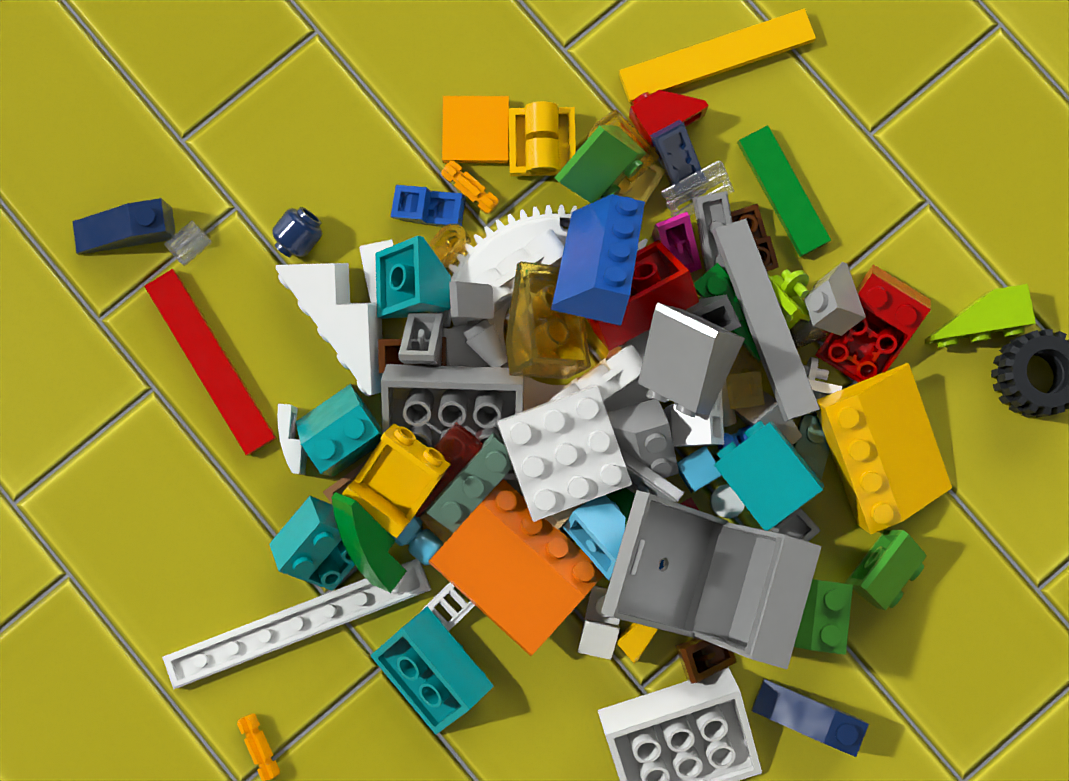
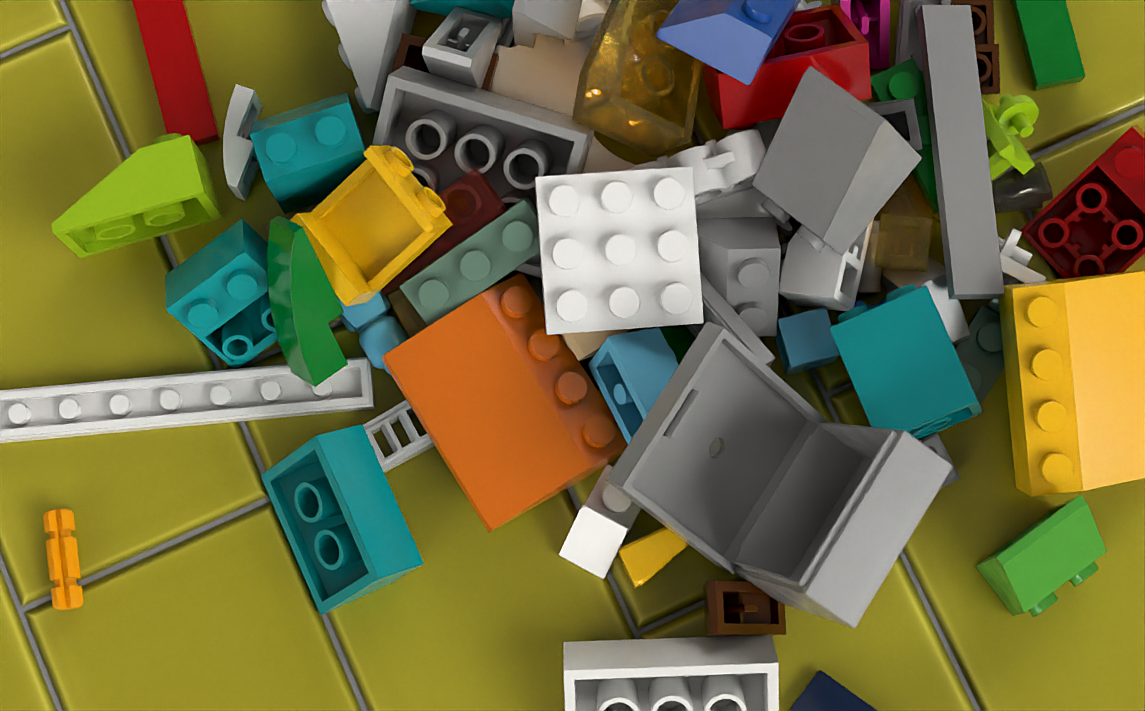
camera: 15 degrees right, 5 degrees down
light grey cone [463,320,509,367] -> none
white tile [710,484,745,518] -> none
bright green slope [794,579,853,655] -> none
light grey slope [804,262,866,336] -> none
none -> lime slope [51,133,223,258]

